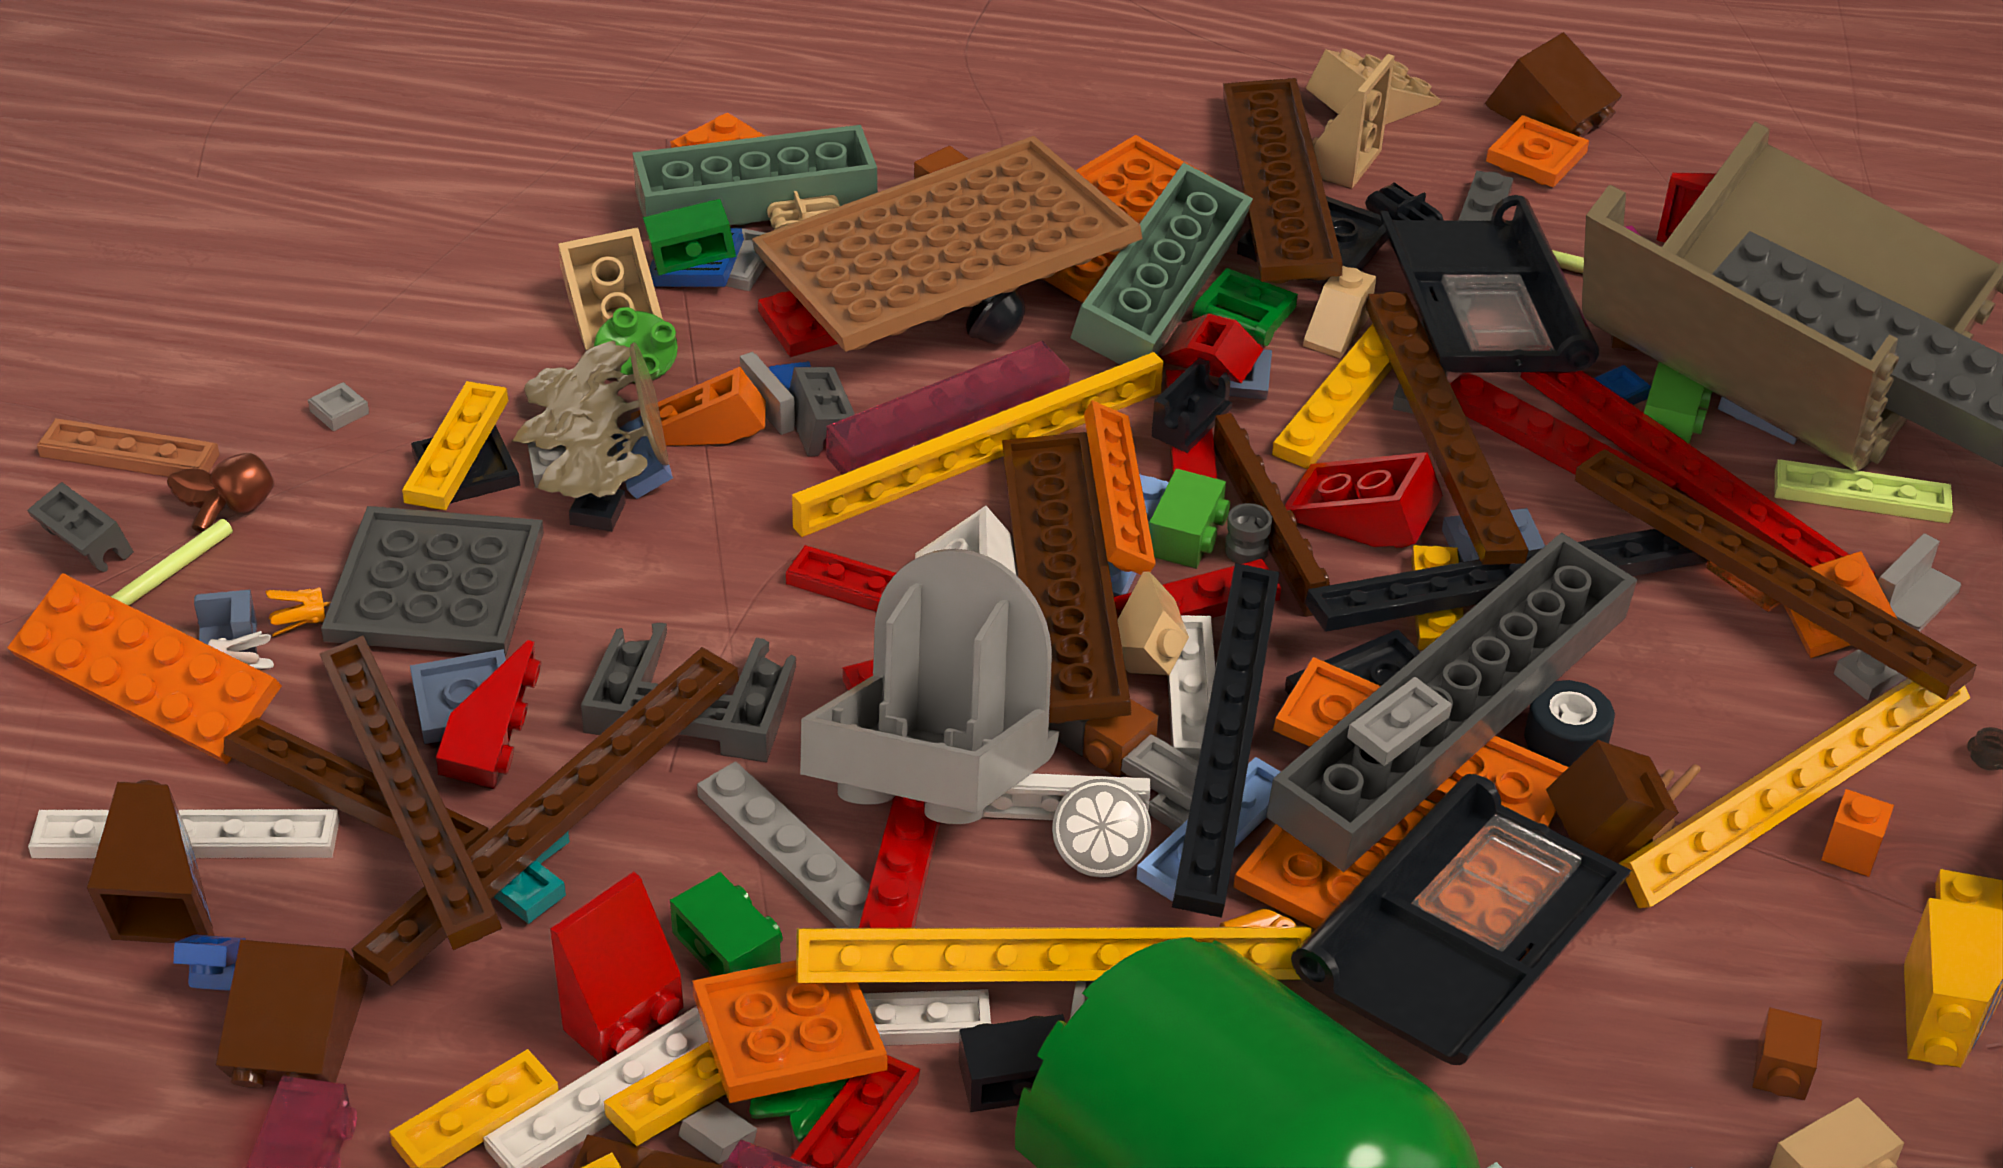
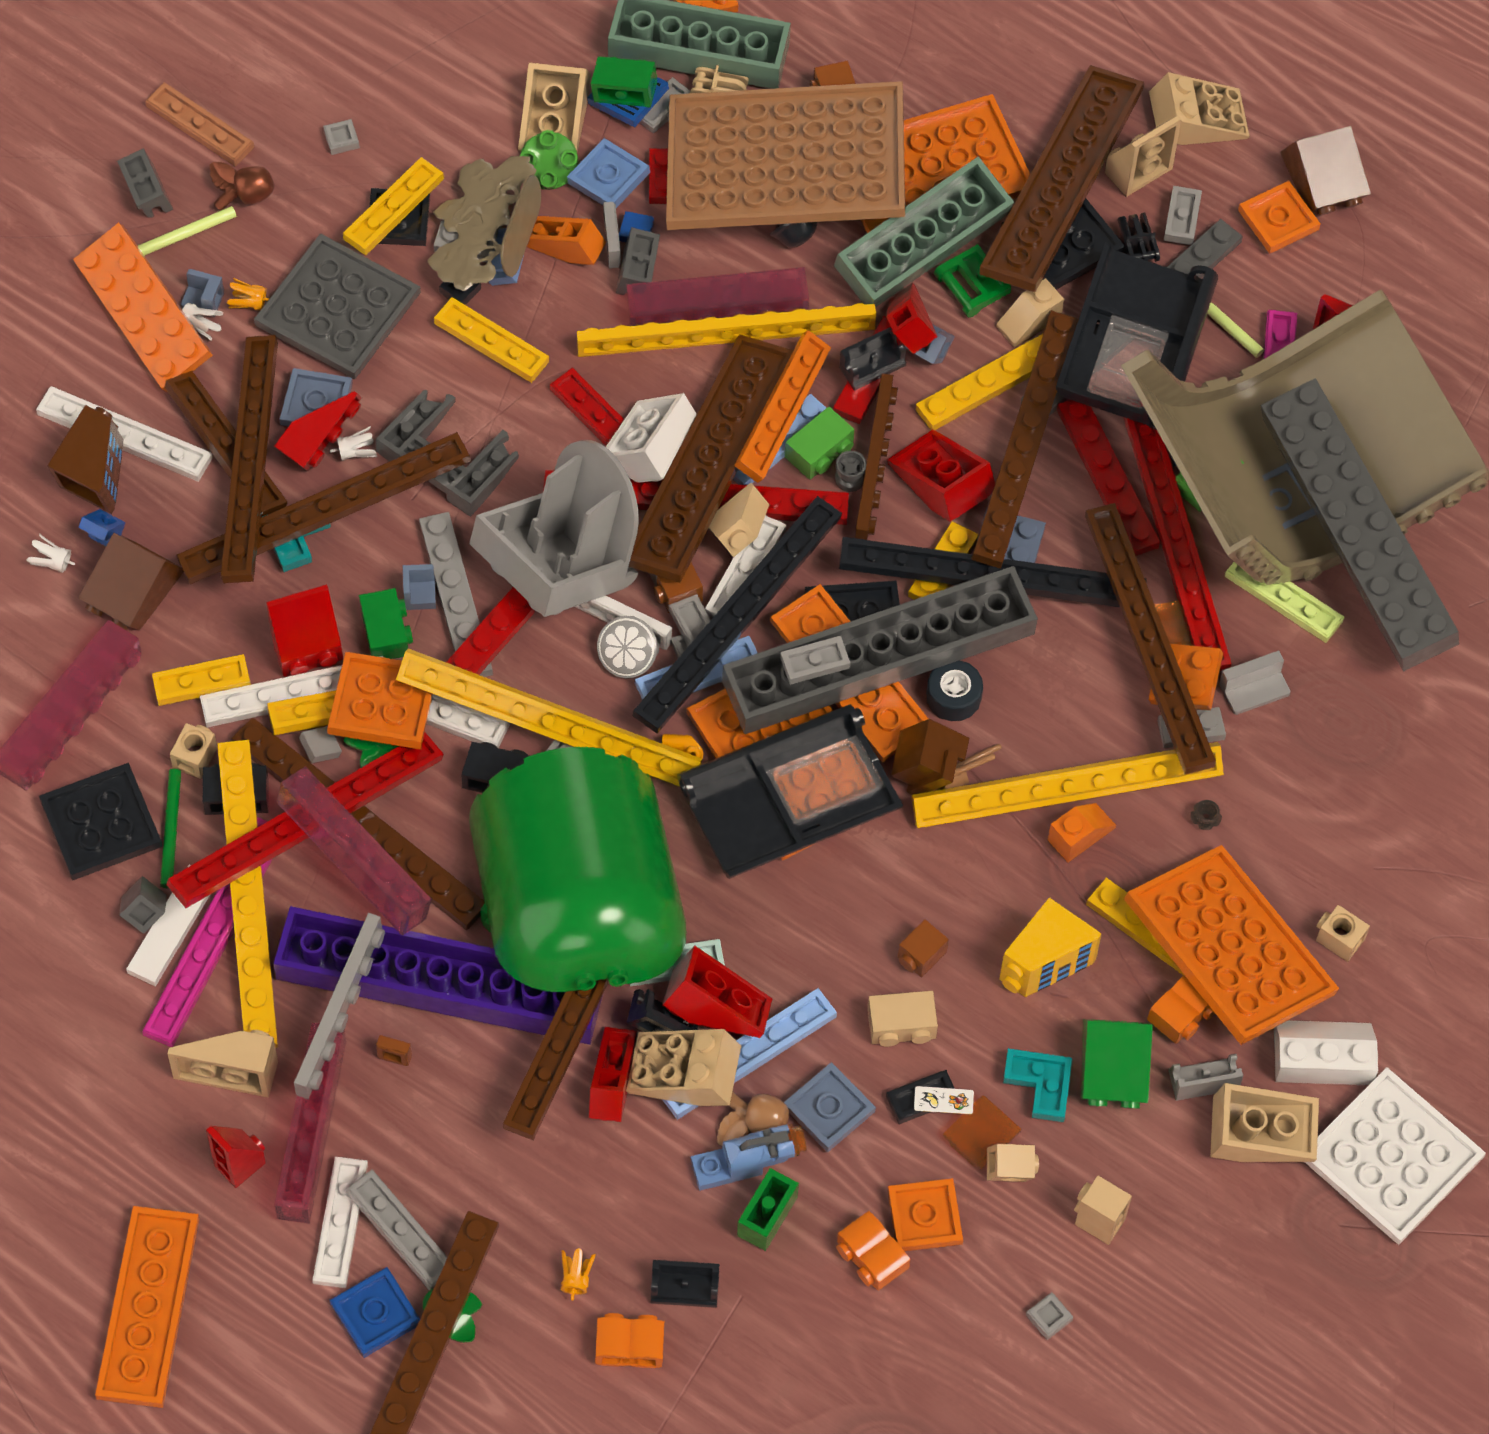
camera: 25 degrees right, 20 degrees up
none -> white piece [27,534,75,573]
none -> white piece [330,426,377,461]
none -> sand blue panel [403,564,436,610]
none -> yellow plate [434,297,549,383]
none -> medium blue plate [567,138,650,208]
none -> light grey plate [1164,186,1202,245]

